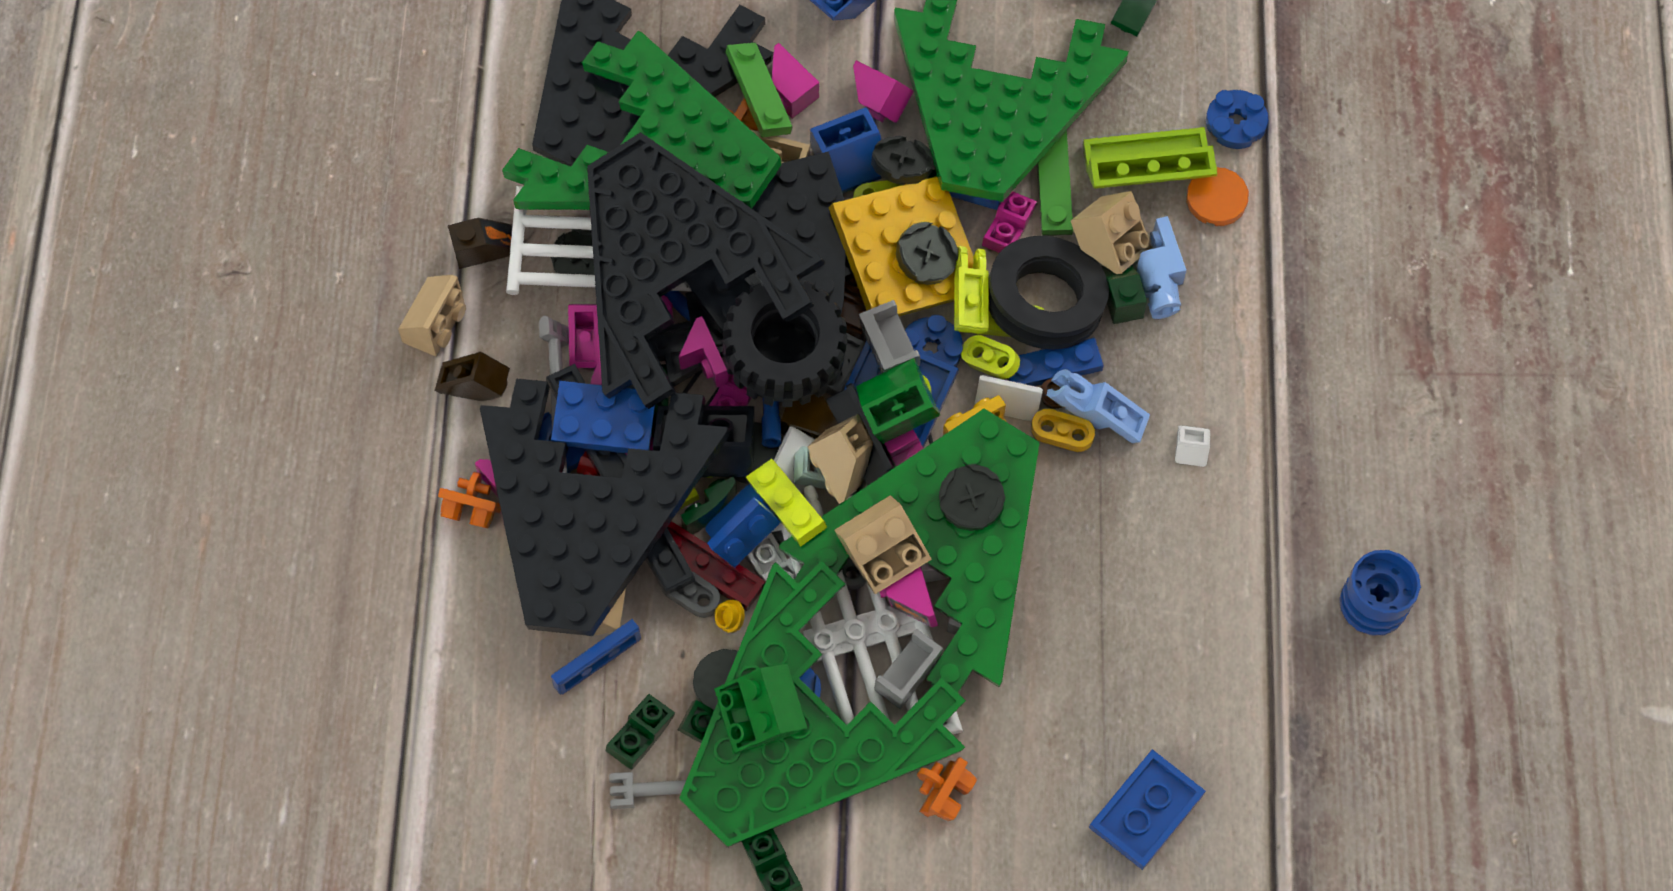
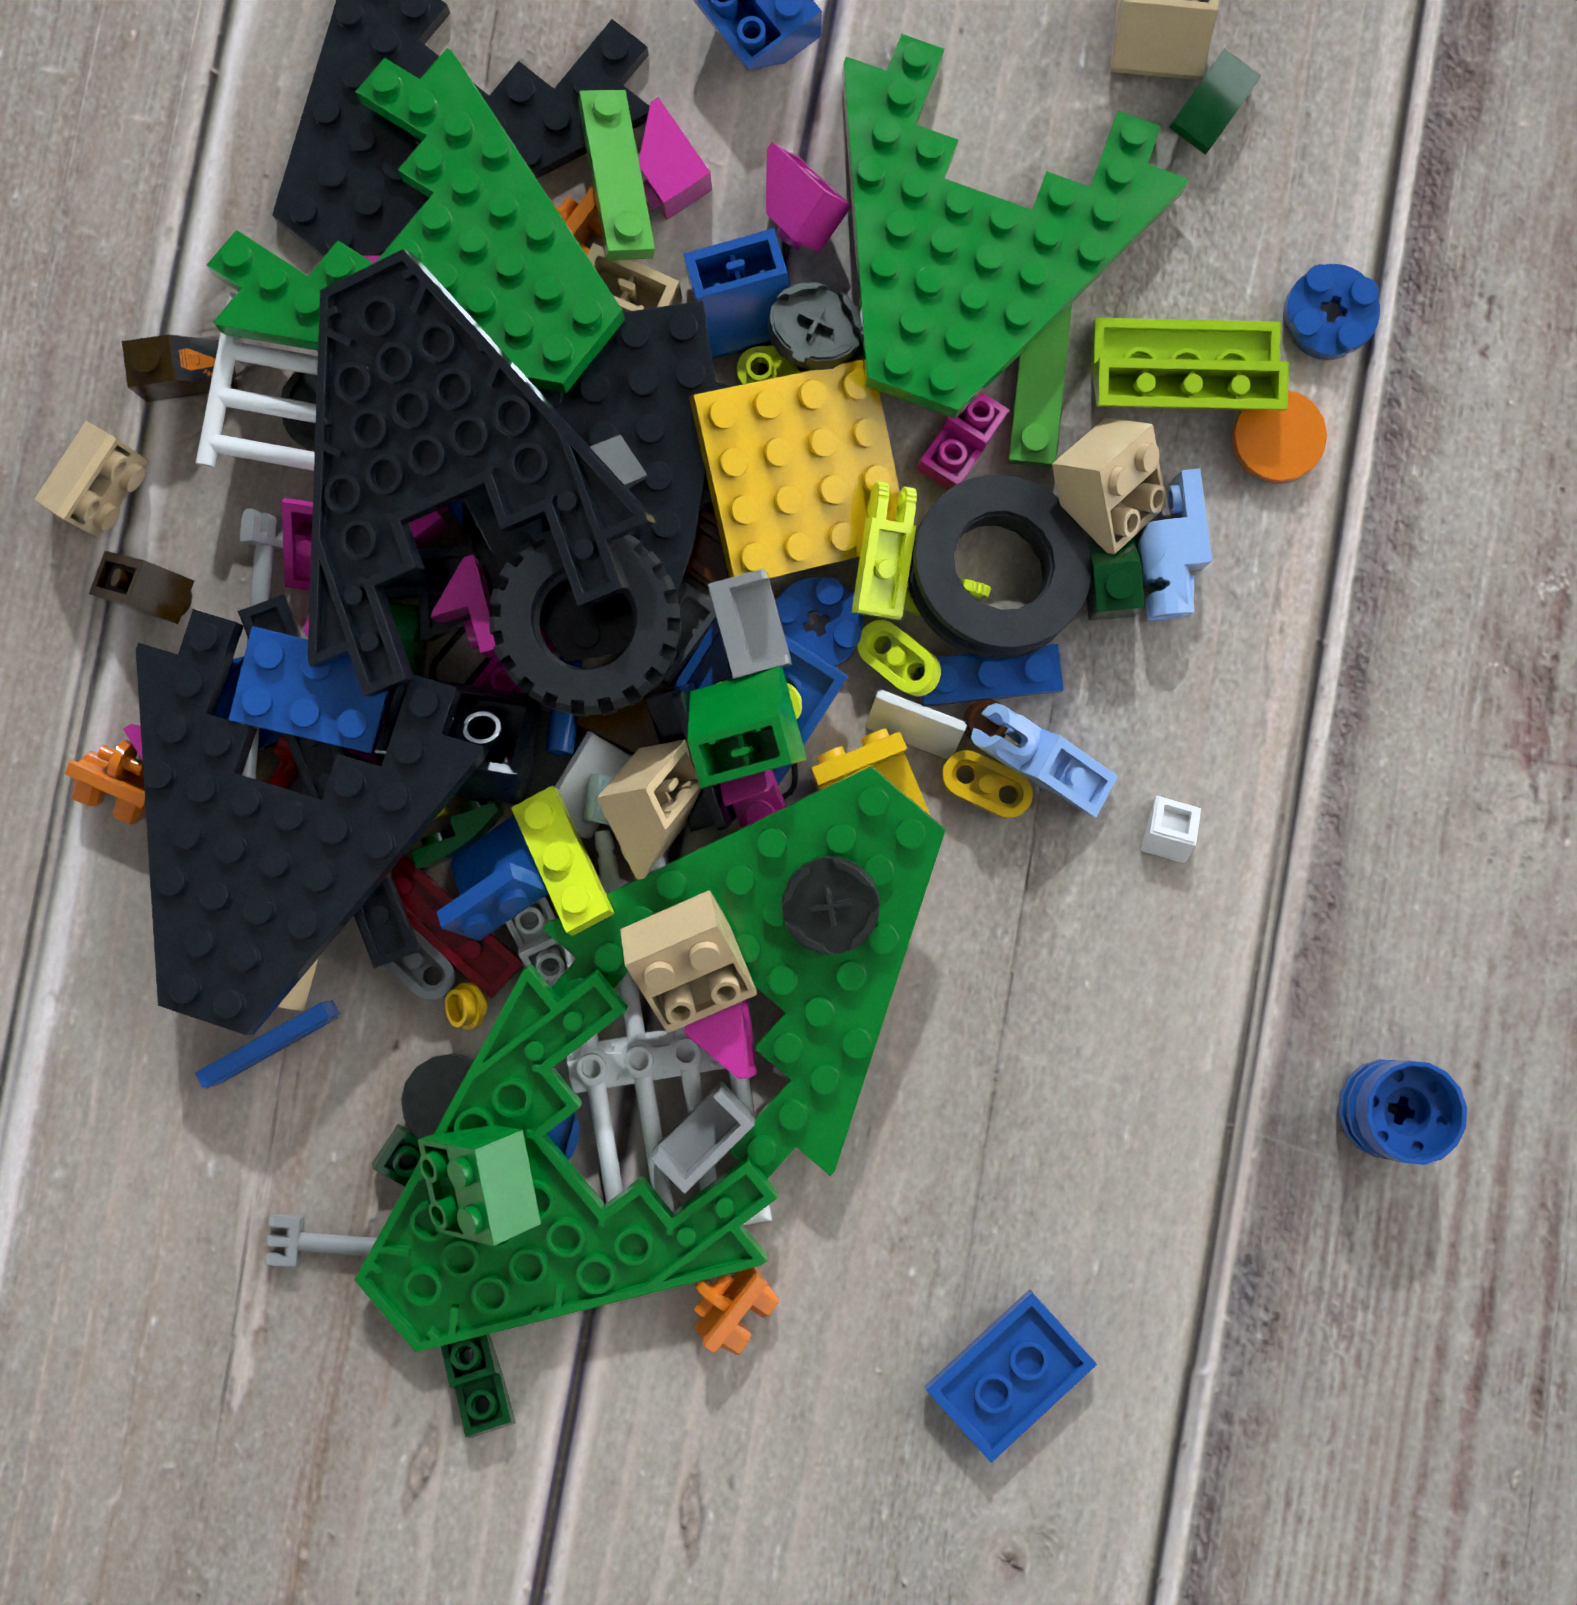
camera: 10 degrees right, 20 degrees up
dark green slope [606,694,675,770] -> none
pearl dark grey tile [896,222,958,285] -> none

